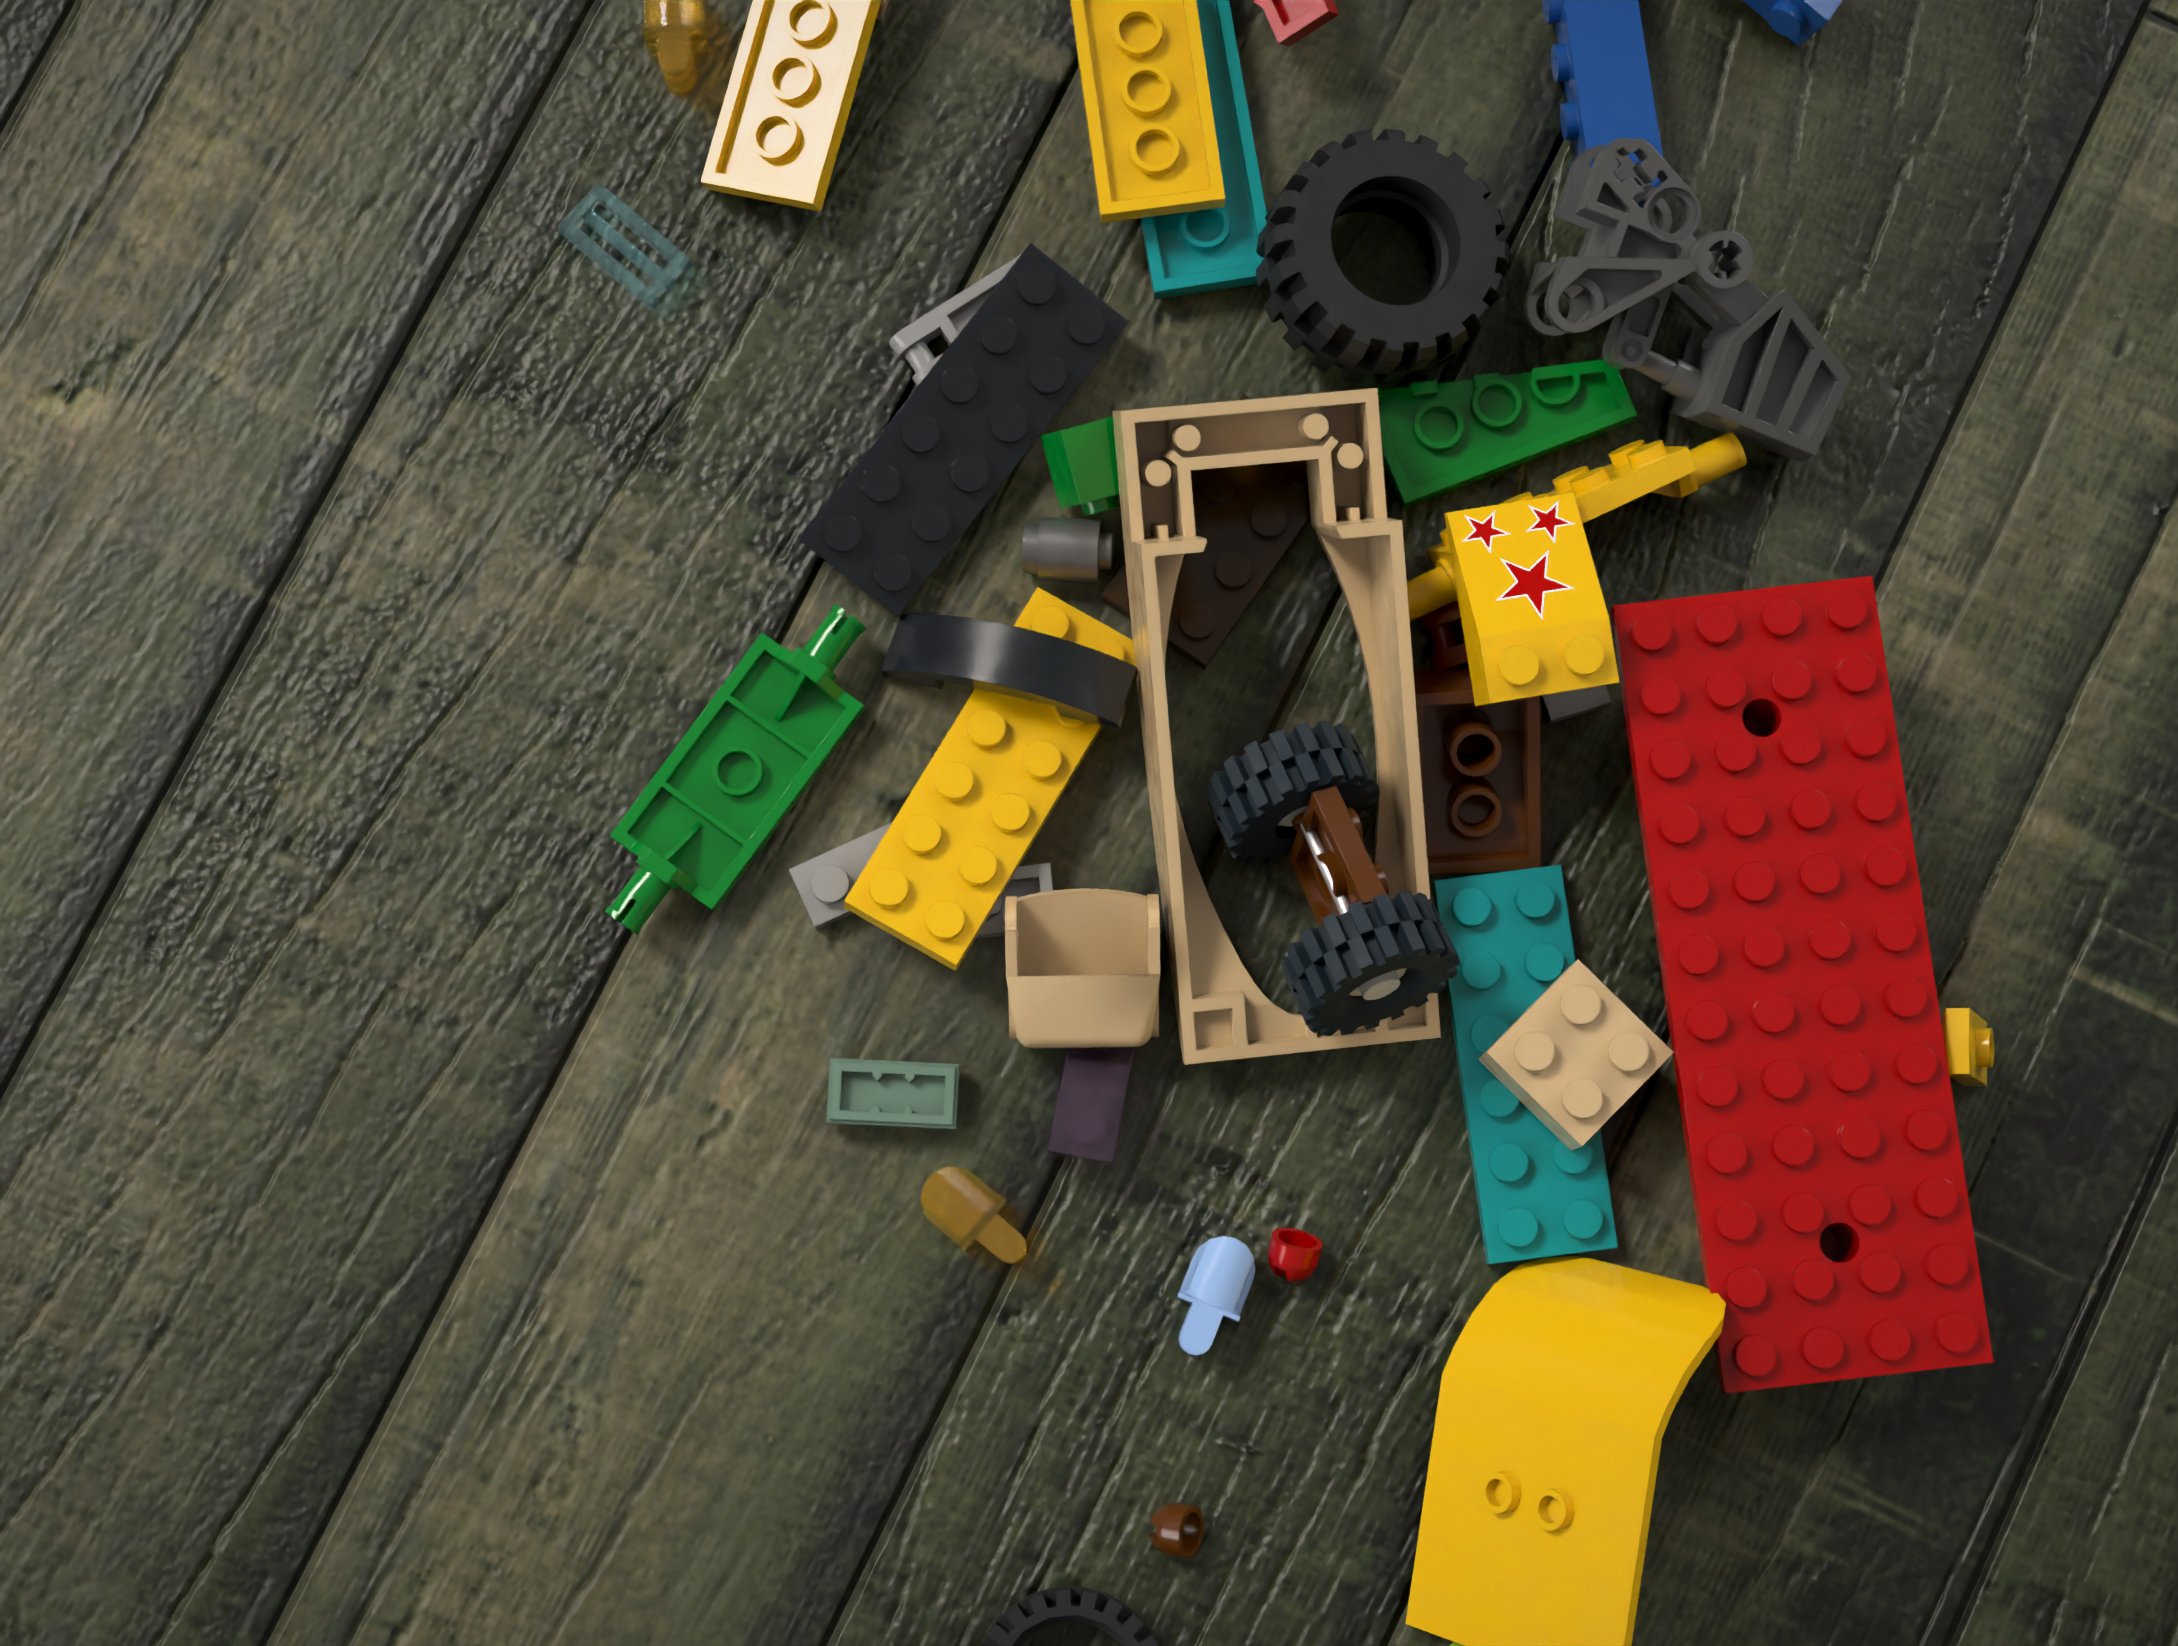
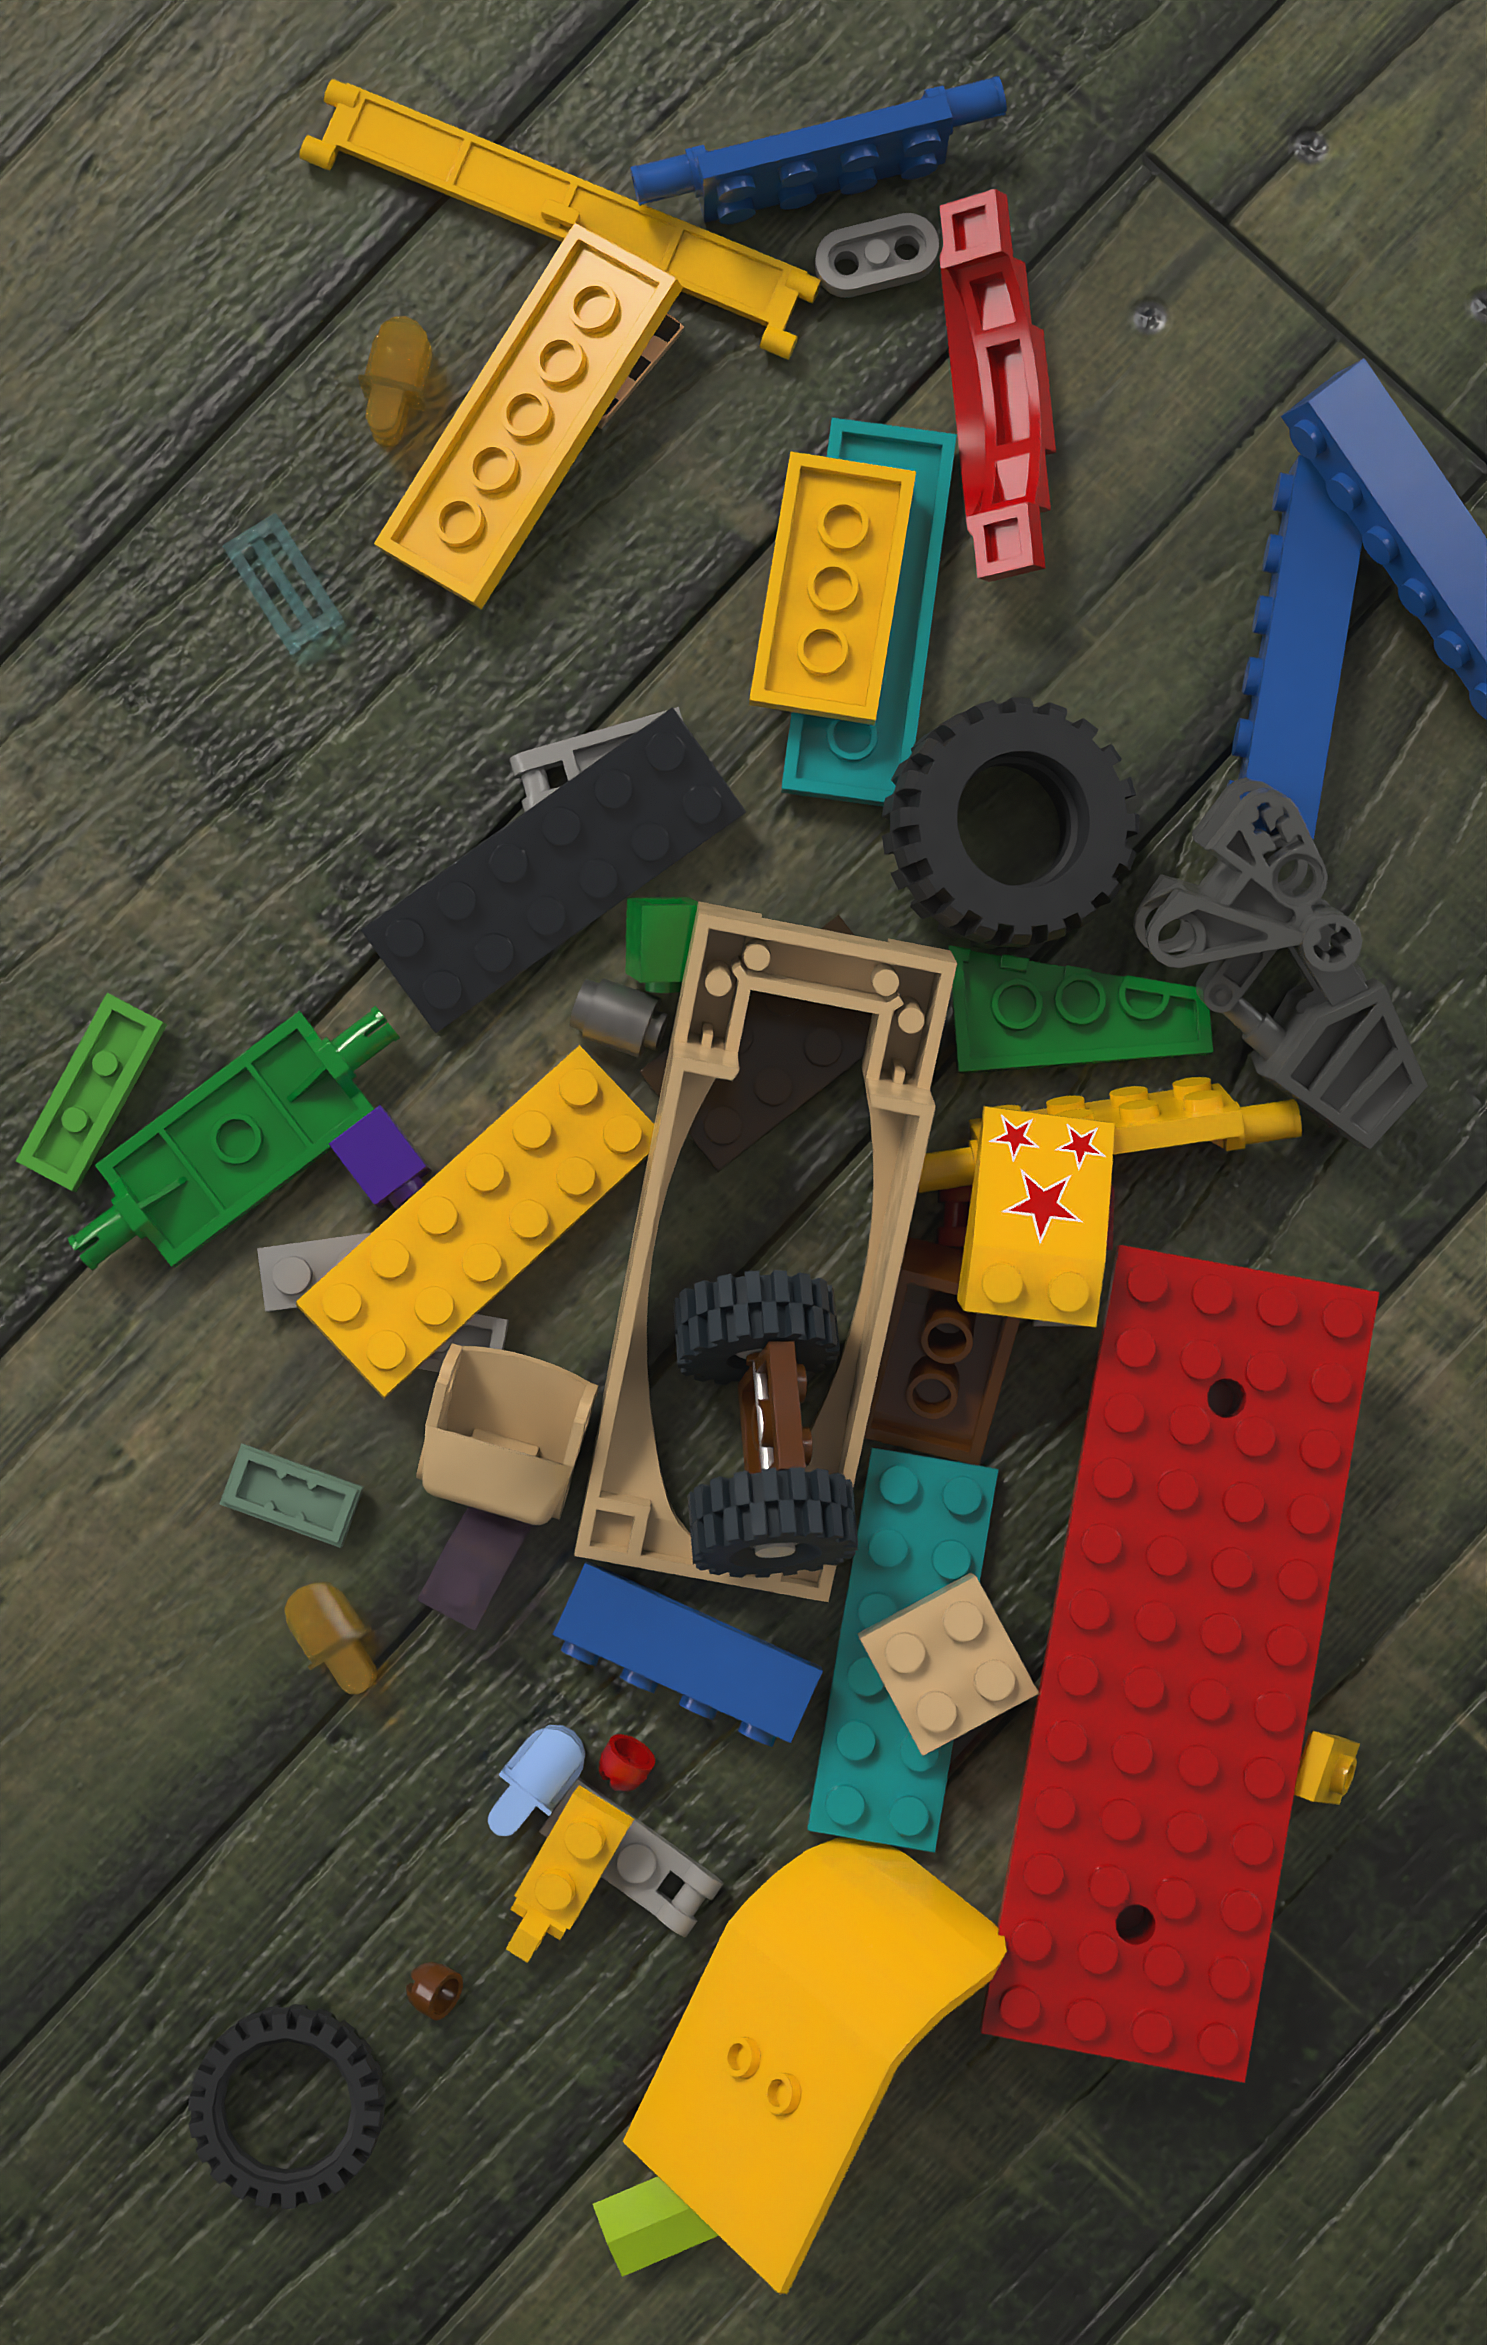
camera: 15 degrees right, 5 degrees up
black slope [881,614,1139,729] -> none
none -> bright green plate [16,993,167,1192]
none -> dark purple brick [328,1105,432,1209]
none -> yellow hinge [506,1785,634,1963]
none -> light grey plate [539,1777,723,1937]
none -> blue brick [553,1561,823,1747]

